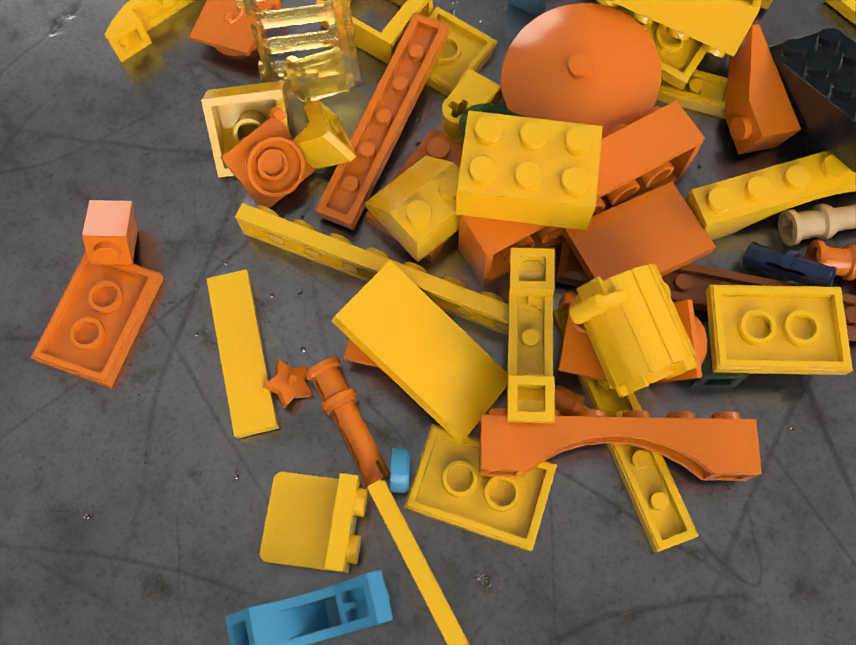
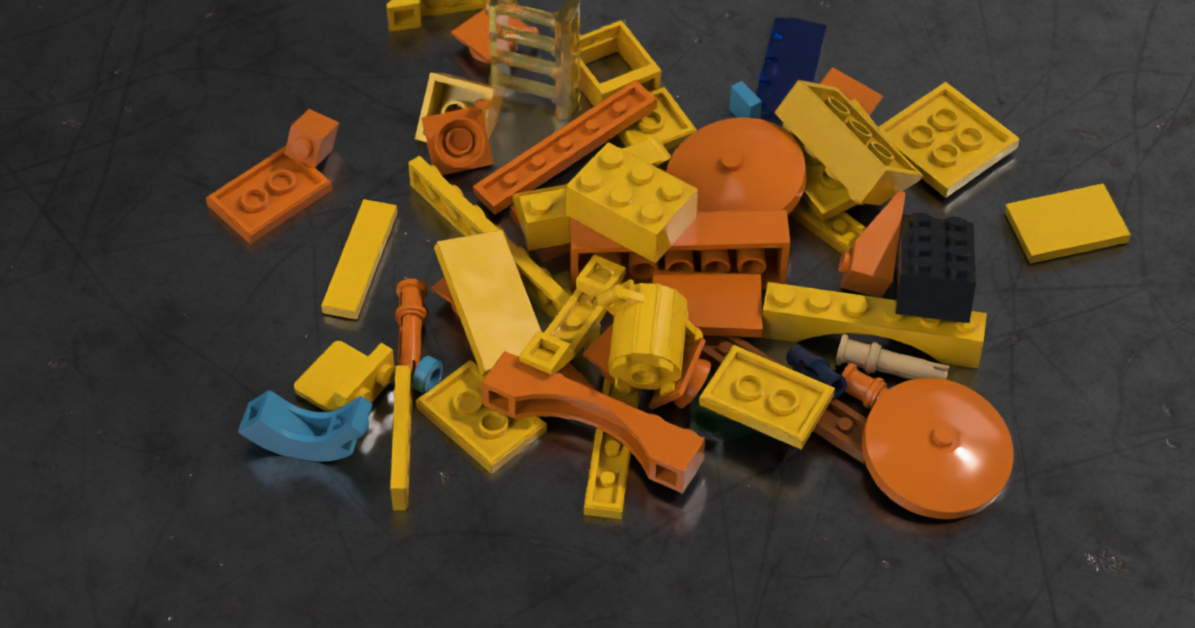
camera: 25 degrees right, 20 degrees down
orange piece [263,359,313,409] -> none
clear yellow bracket [283,48,350,103] -> none
yellow slope [293,96,356,169] -> none

